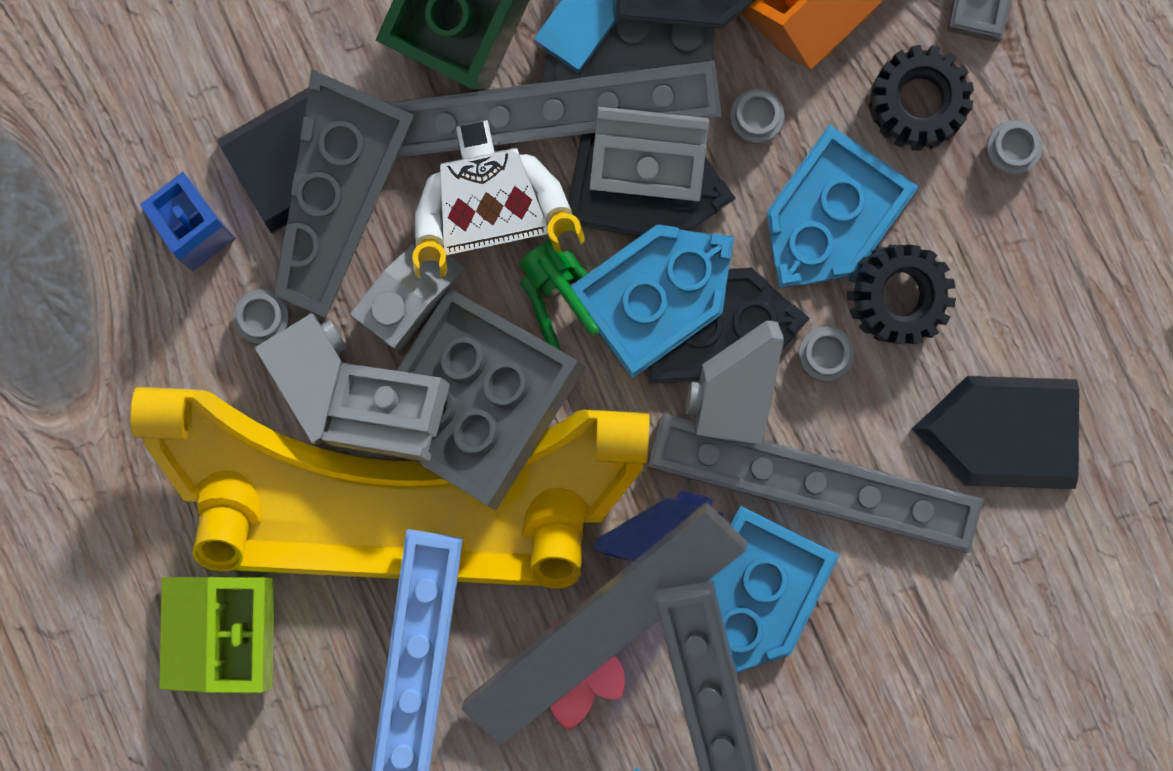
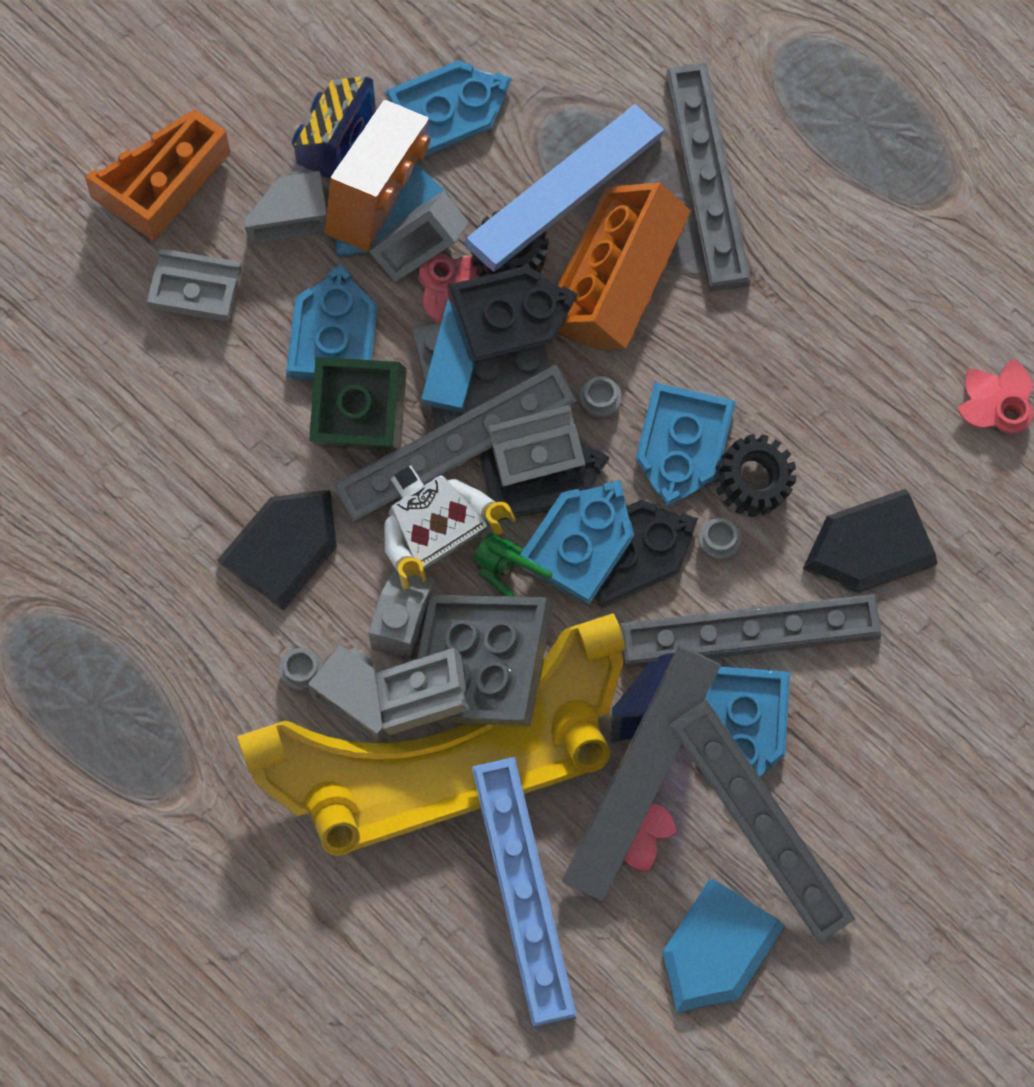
camera: 20 degrees left, 15 degrees down
blue slope [140,172,236,271] -> none
lime slope [159,577,275,693] -> none
dark grey wing [275,69,415,318] -> none
light grey slope [685,321,784,445] -> none
black tyre [869,45,974,151] -> none
light grey plate [987,120,1043,175] -> none

